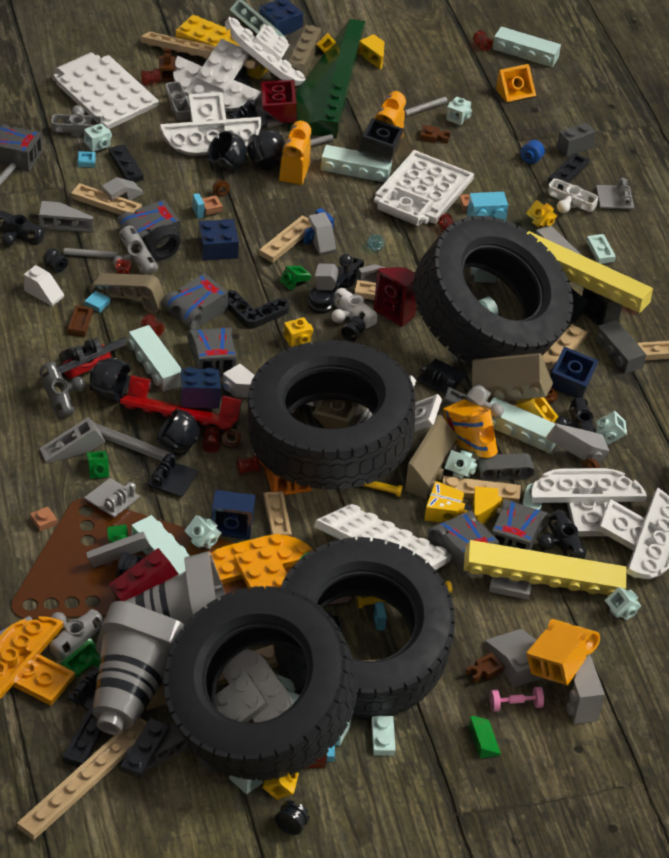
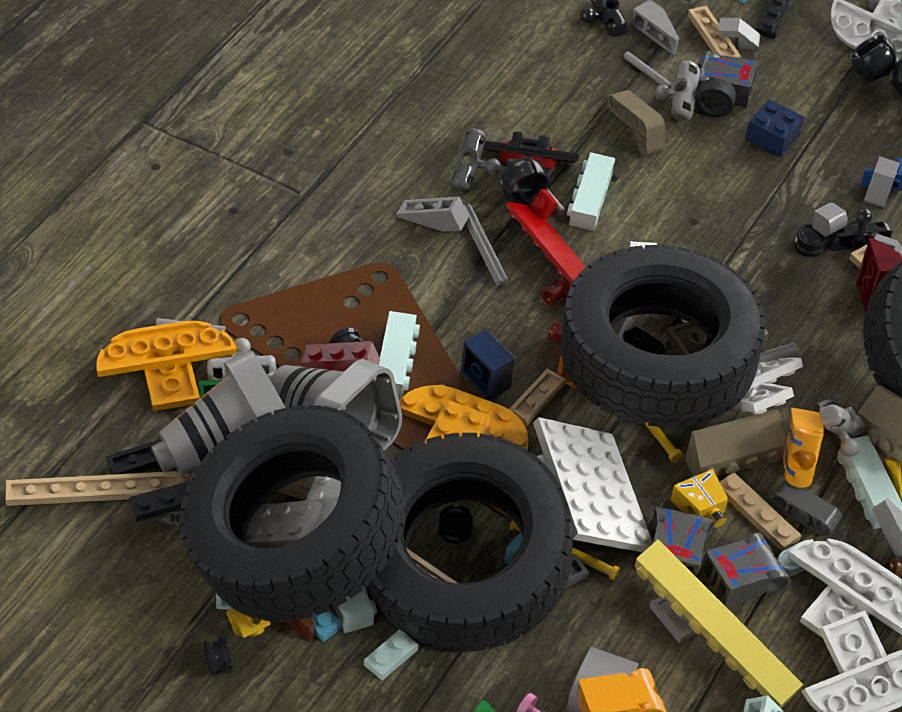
camera: 45 degrees right, 5 degrees up
white slope [24,265,64,306] -> none
nougat plate [30,507,57,532] -> none
black wheel [43,248,68,273] -> none
reddish brown tile [67,305,93,337] -> none
light grey hinge [84,478,140,517] -> none
medium azure tile [85,291,110,313] -> none
green bracket [86,451,109,479] -> none
light grey tile [86,532,151,568] -> none
green bracket [106,524,129,544] -> none
clear red bush [115,259,131,274] -> none
clear red bush [141,314,165,337] -> none
black hinge [146,453,199,497] -> none
black piece [155,408,200,456] -> none
dark grey piece [161,273,228,330] -> none
dark blue brick [180,367,221,408] -> none
light aqua brick [185,515,221,549] -> none
dark grey piece [187,327,237,377] -> none
medium azure tile [192,193,205,218] -> none
nougat plate [202,196,223,215] -> none
reddish brown plate [213,180,230,197] -> none
black beam [227,290,290,329] -> none
tan plate [259,215,311,263] -> none
green bracket [280,266,312,290] -> none
yellow brick [283,317,313,347] -> none
white piece [331,288,377,328] -> none
black wheel [341,316,366,342] -> none
black hinge [416,358,467,394] -> none
light aqua brick [445,450,477,478] -> none
reddish brown plate [465,652,505,683] -> none
yellow slope [473,486,502,525] -> none
black piece [538,510,586,560] -> none

